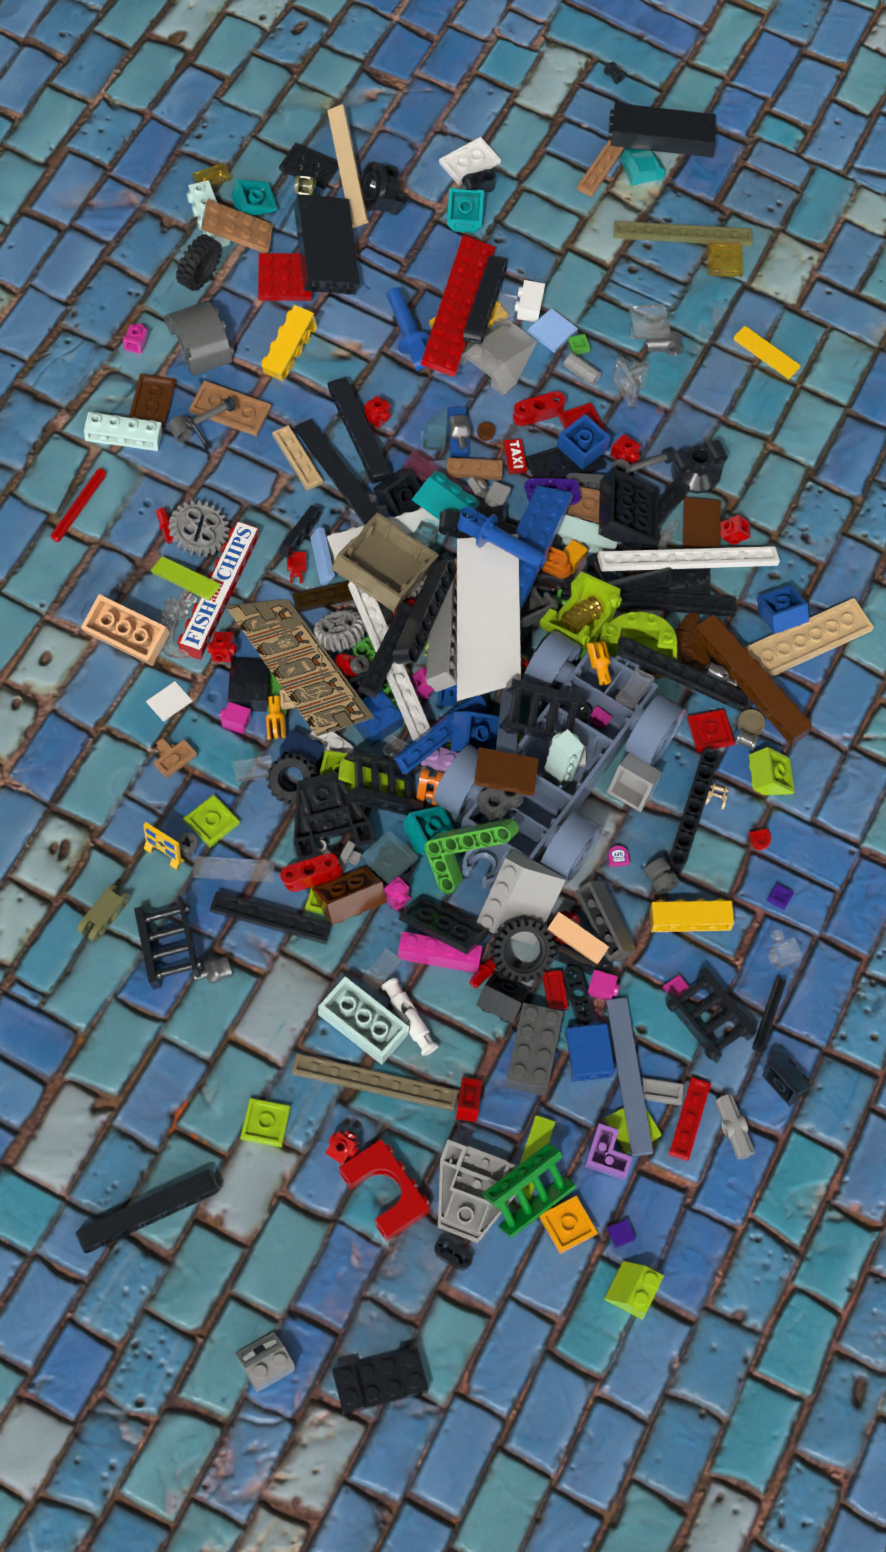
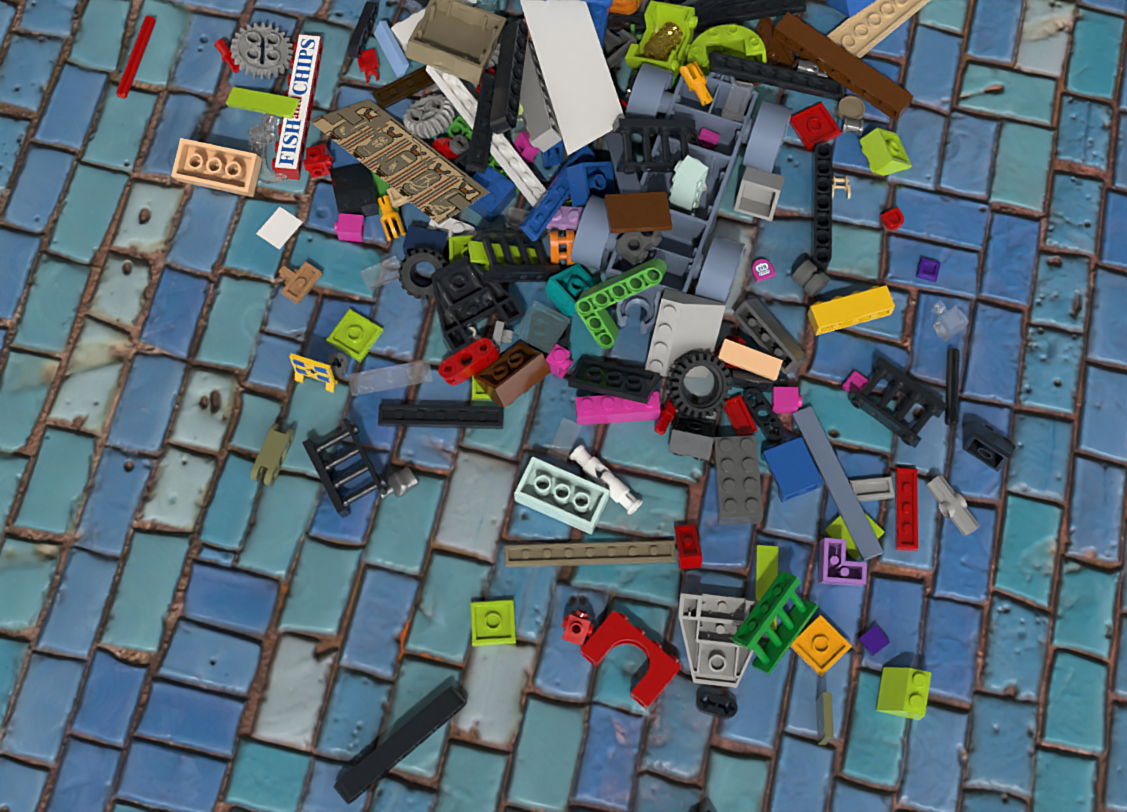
camera: 10 degrees left, 5 degrees up
none -> olive tile [816,692,834,745]

